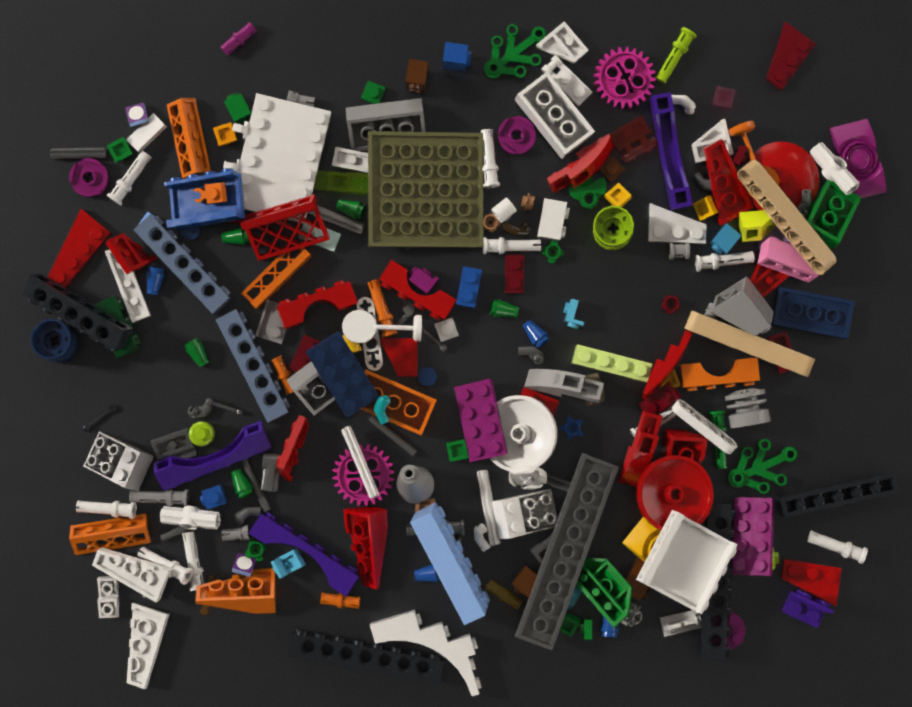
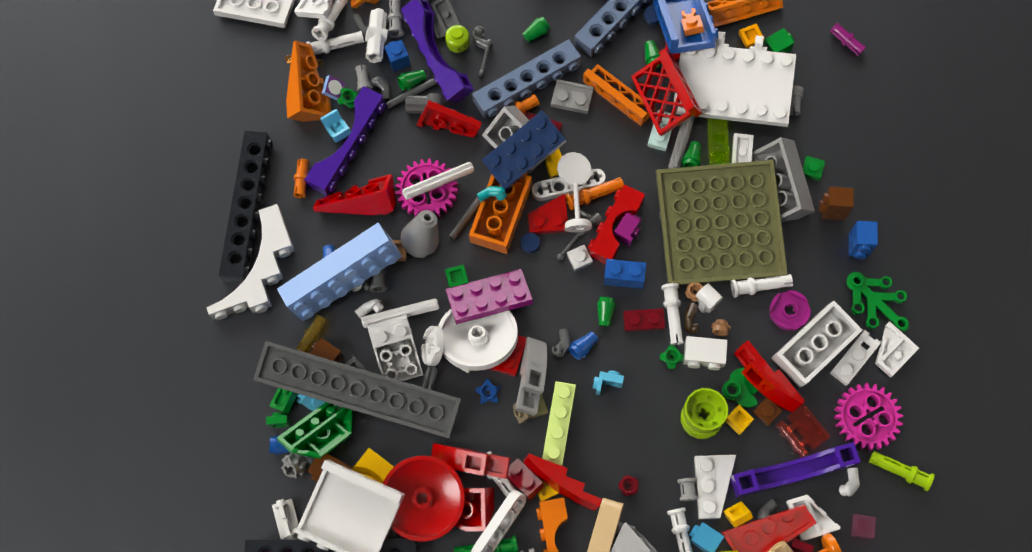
camera: 95 degrees right, 15 degrees down
red arch [276,280,358,330] -> none

